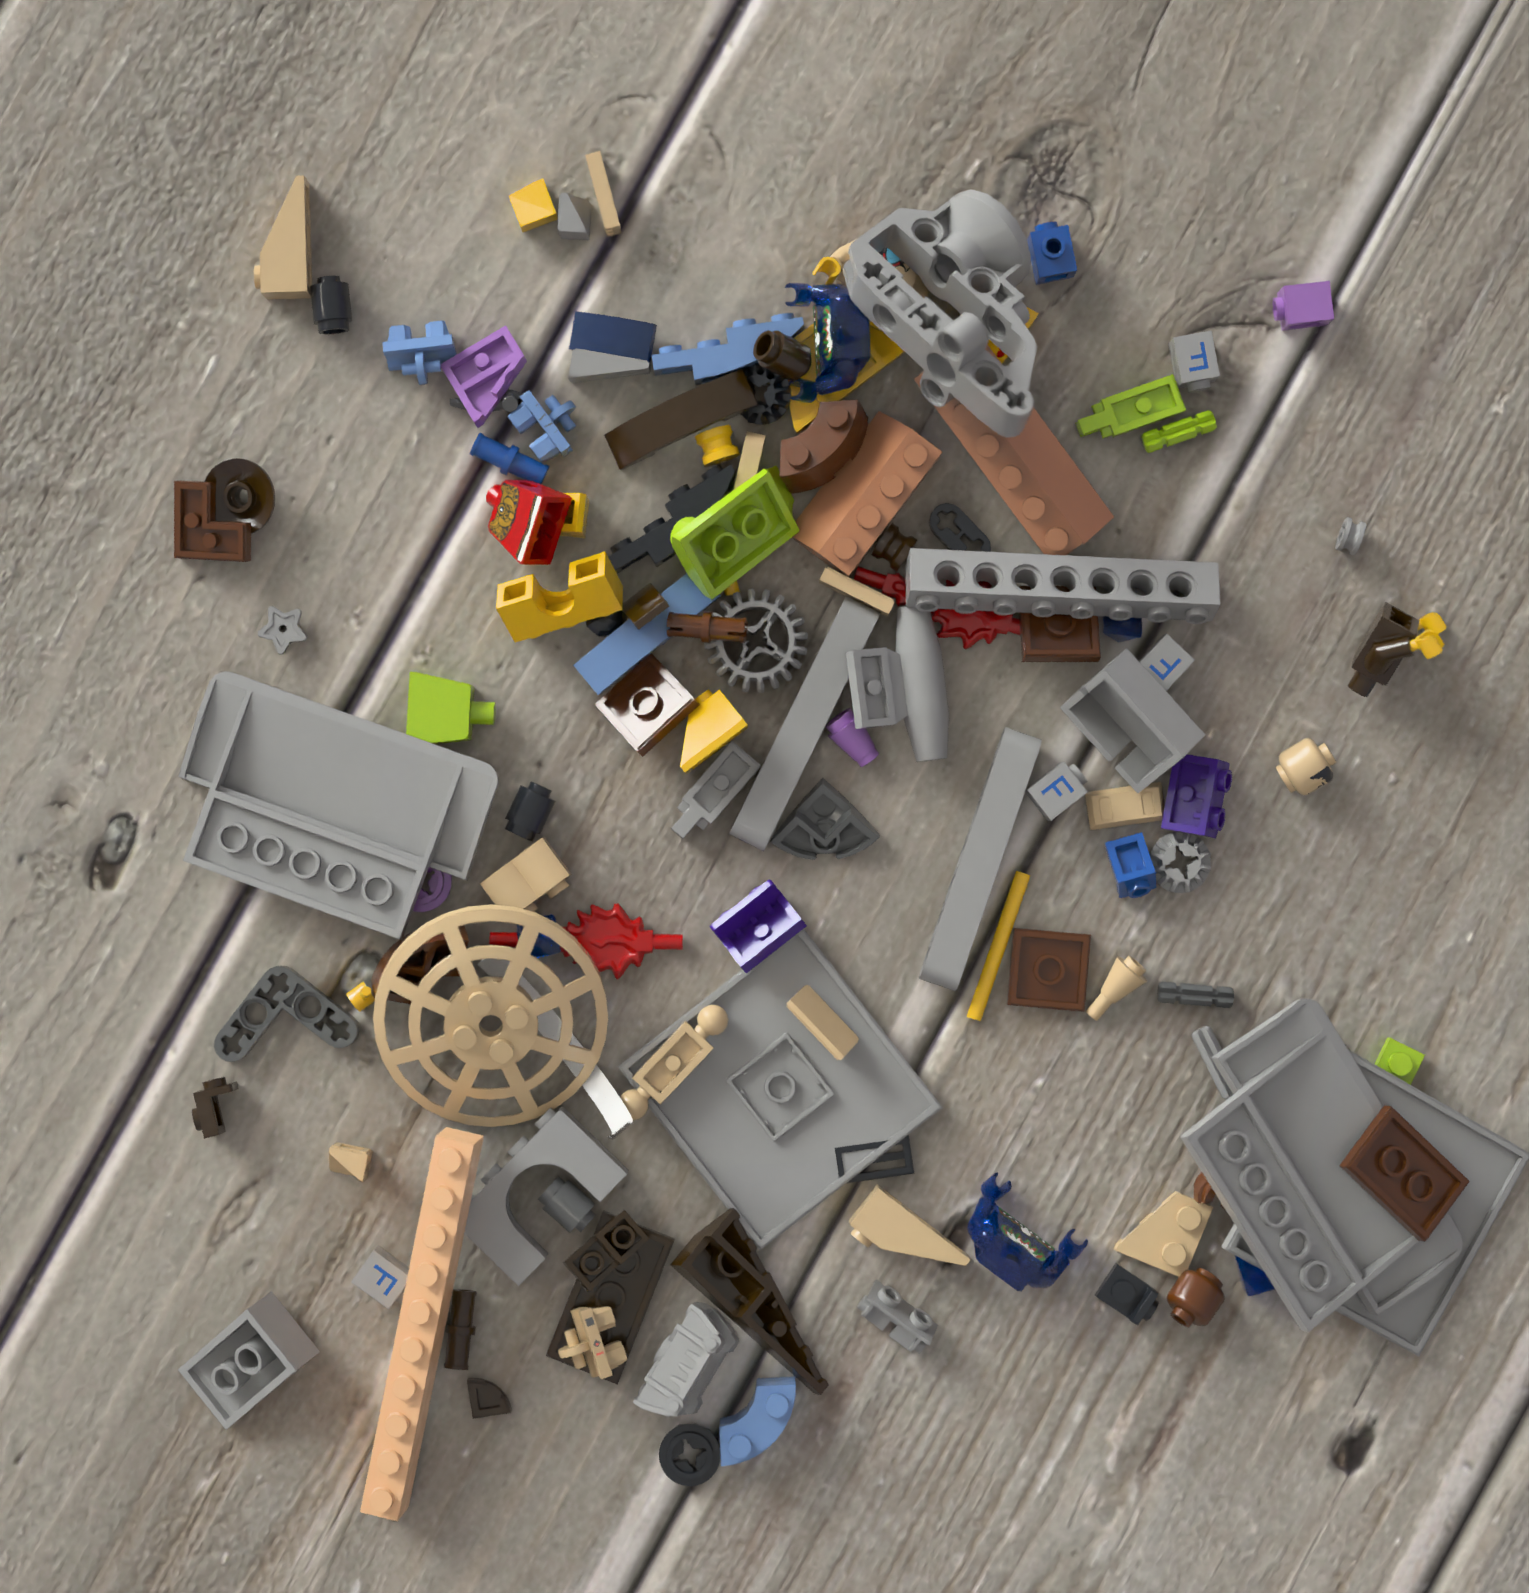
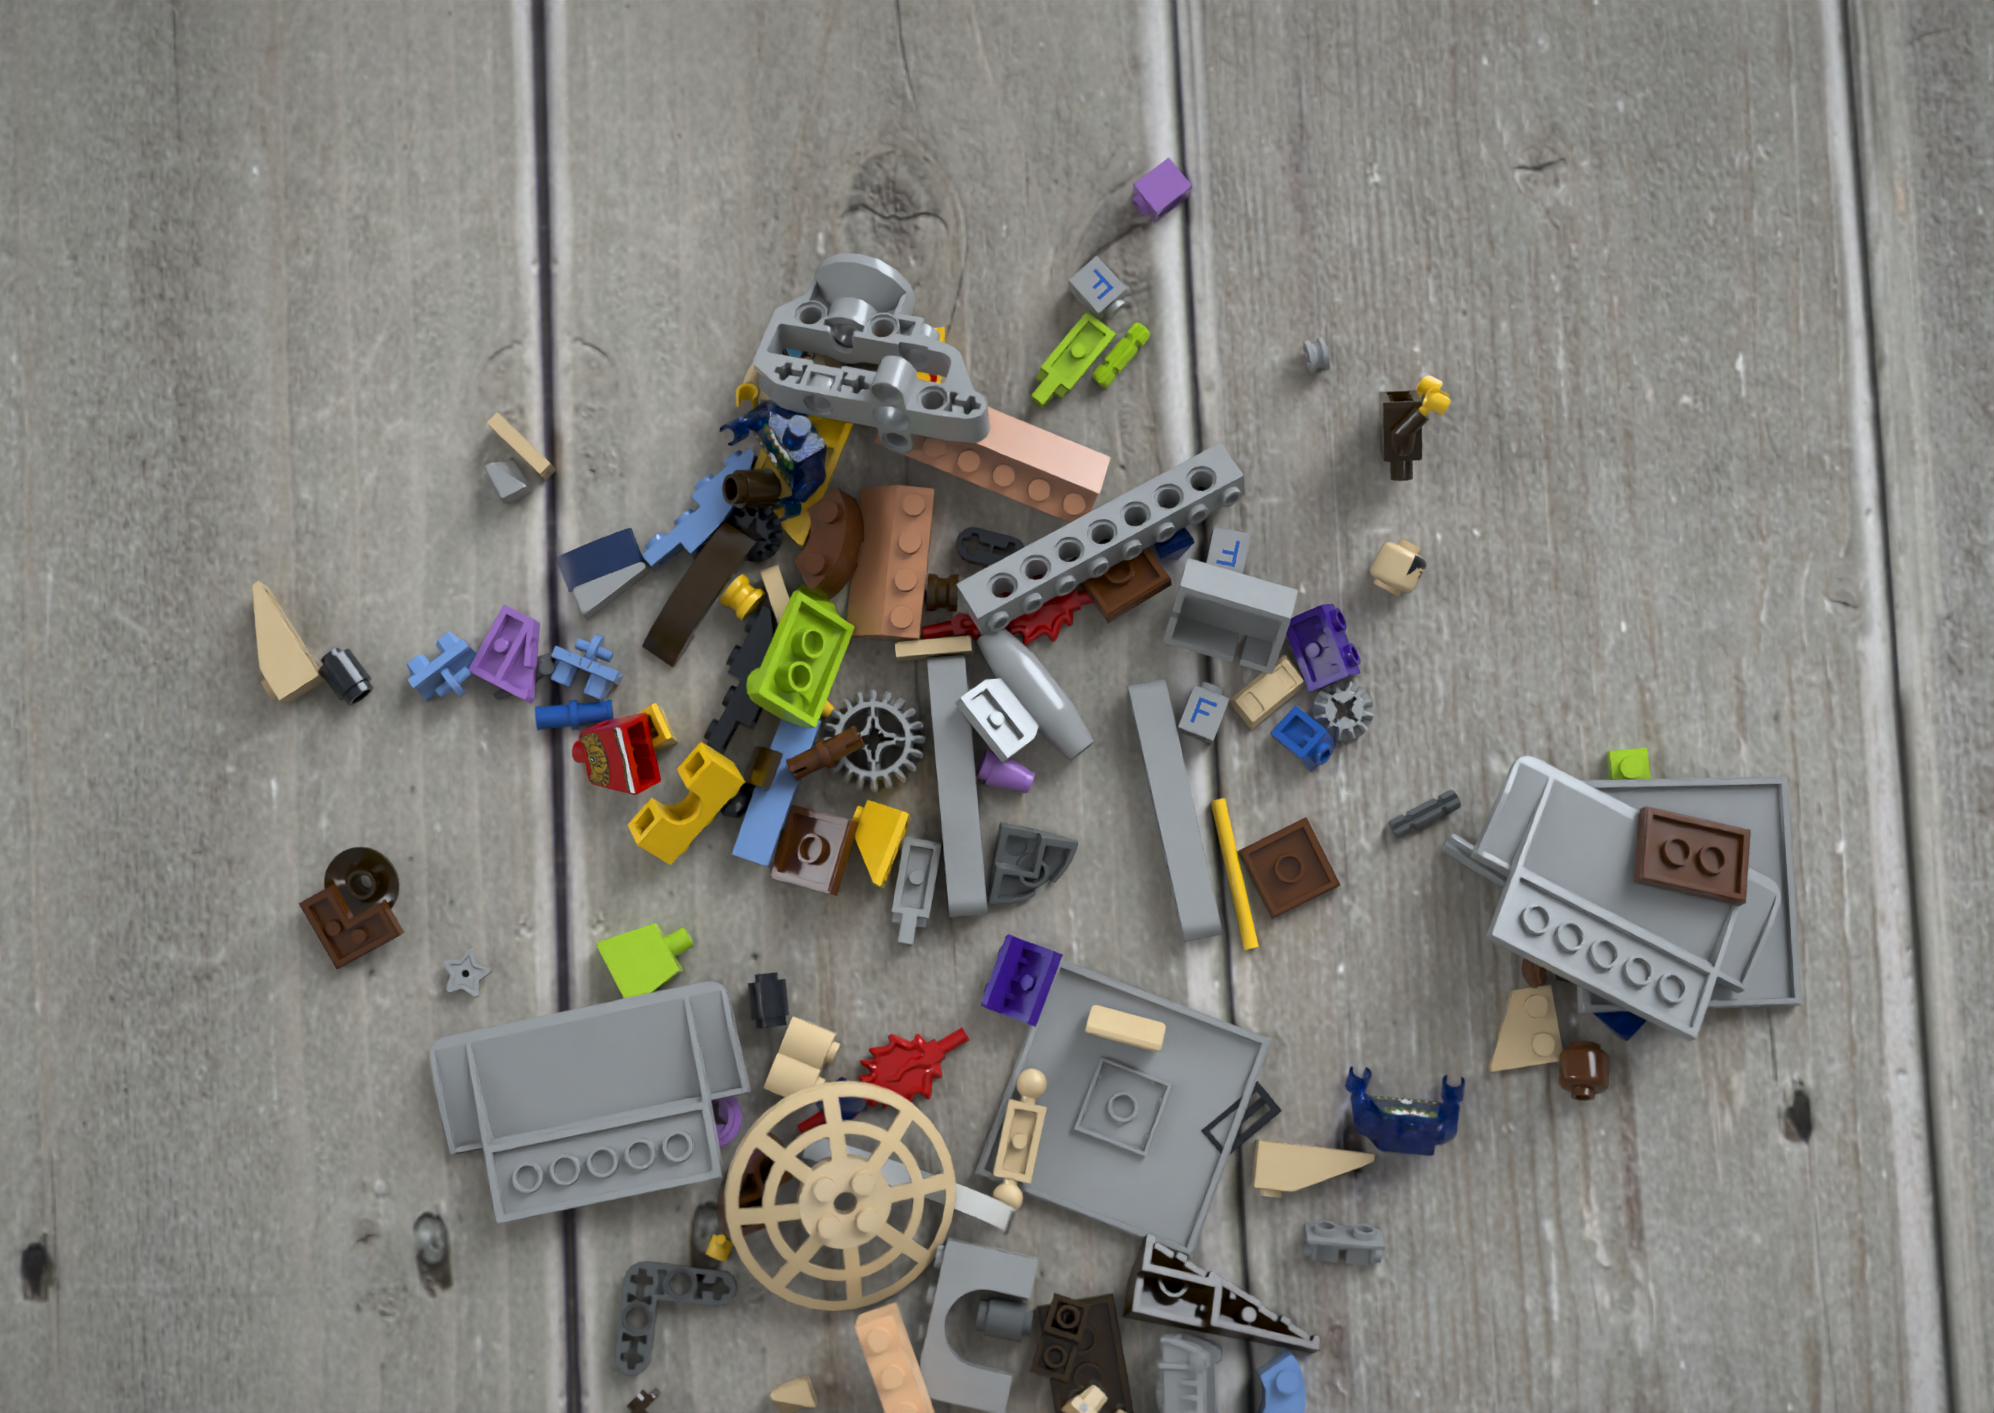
camera: 30 degrees left, 5 degrees down
yellow slope [509,178,558,232] -> none
blue brick [1027,222,1077,285] -> none
tan cone [1086,955,1147,1021] -> none
black bracket [1094,1263,1159,1326] -> none

